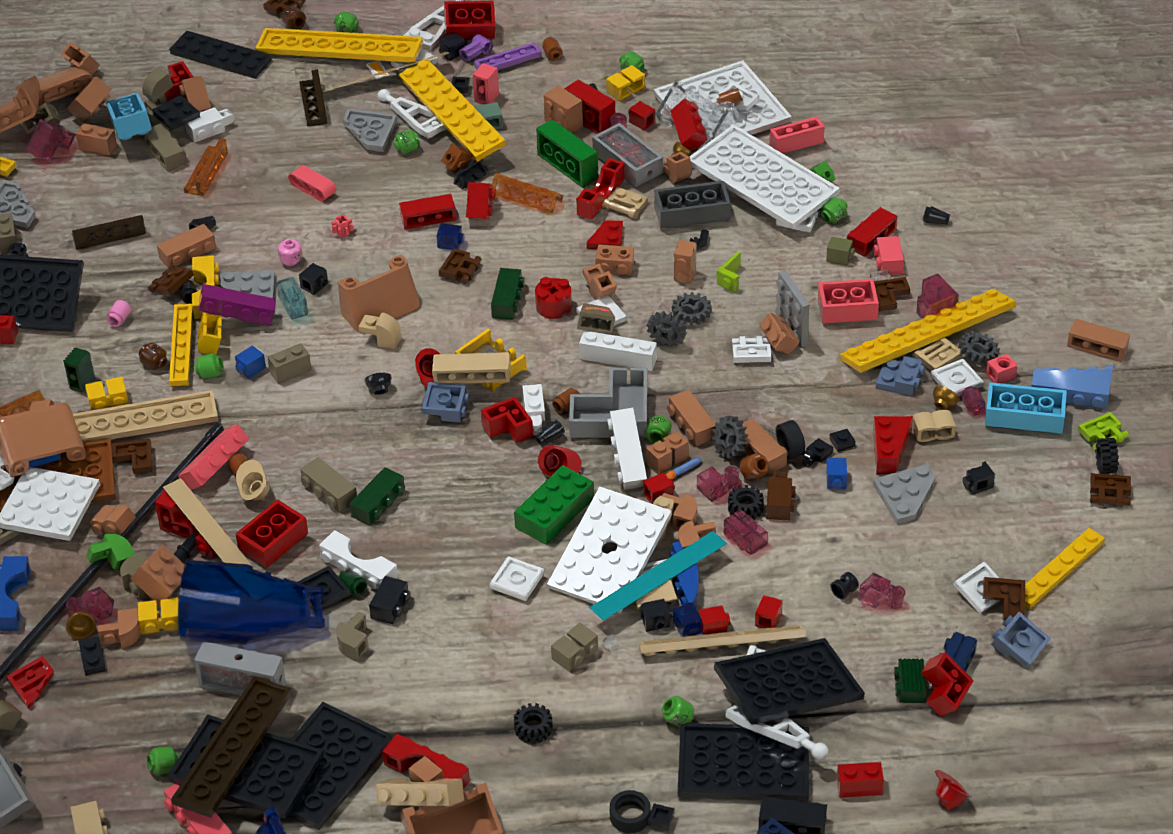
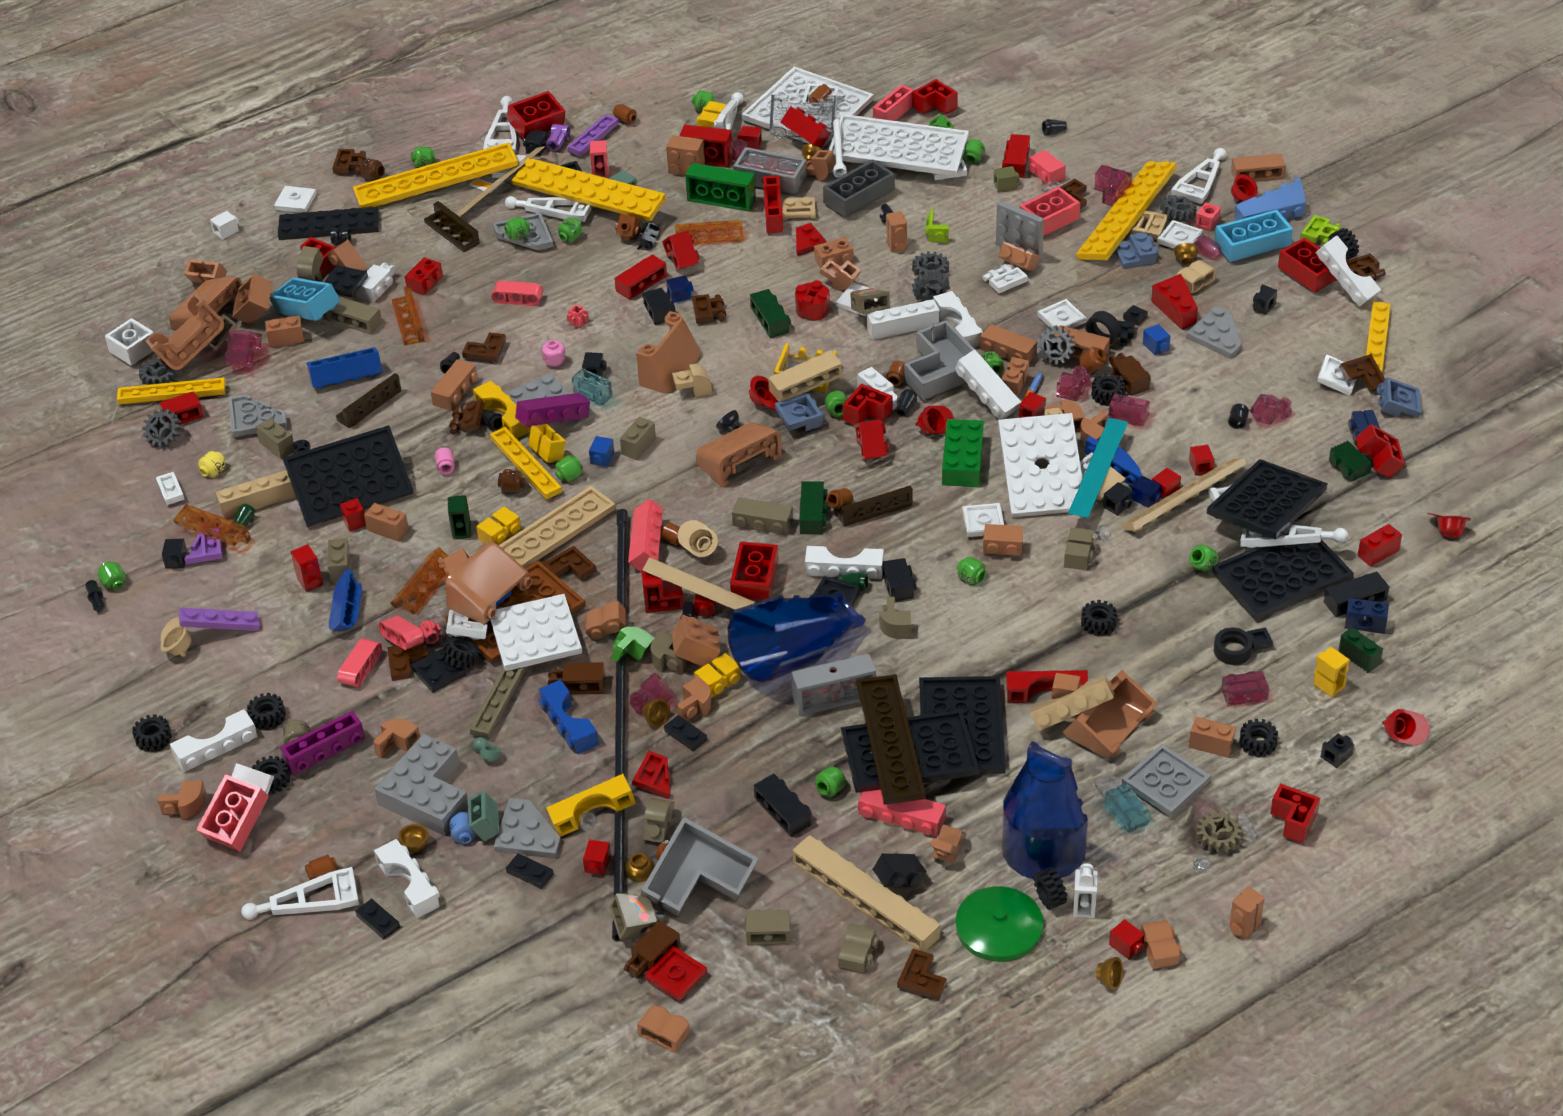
camera: 30 degrees left, 0 degrees up
none -> white brick [210,211,239,240]
none -> white plate [274,186,317,213]
none -> blue brick [306,347,383,388]
none -> black wheel [330,228,351,245]
none -> nougat brick [364,503,409,542]
none -> red brick [405,257,443,295]
none -> reddish brown plate [462,332,506,362]
none -> bright green head [504,217,531,240]
none -> reddish brown brick [548,662,605,694]
none -> black brick [642,288,676,325]
none -> nougat windscreen [696,422,782,487]
none -> white plate [714,92,744,130]
none -> black brick [754,773,812,837]
none -> bright green head [825,391,848,417]
none -> dark orange brick [826,488,853,509]
none -> white piece [833,119,847,178]
none -> dark brown fence [836,486,913,527]
none -> red brick [855,419,889,460]
none -> red brick [912,79,958,114]
none -> white arch [933,291,983,348]
none -> bright green head [957,557,986,585]
none -> nougat brick [983,524,1023,556]
none -> white plate [1037,299,1087,328]
none -> white plate [1171,148,1227,204]
none -> red piece [1231,174,1258,202]
none -> red brick [1278,237,1337,293]
none -> white arch [1315,236,1381,307]

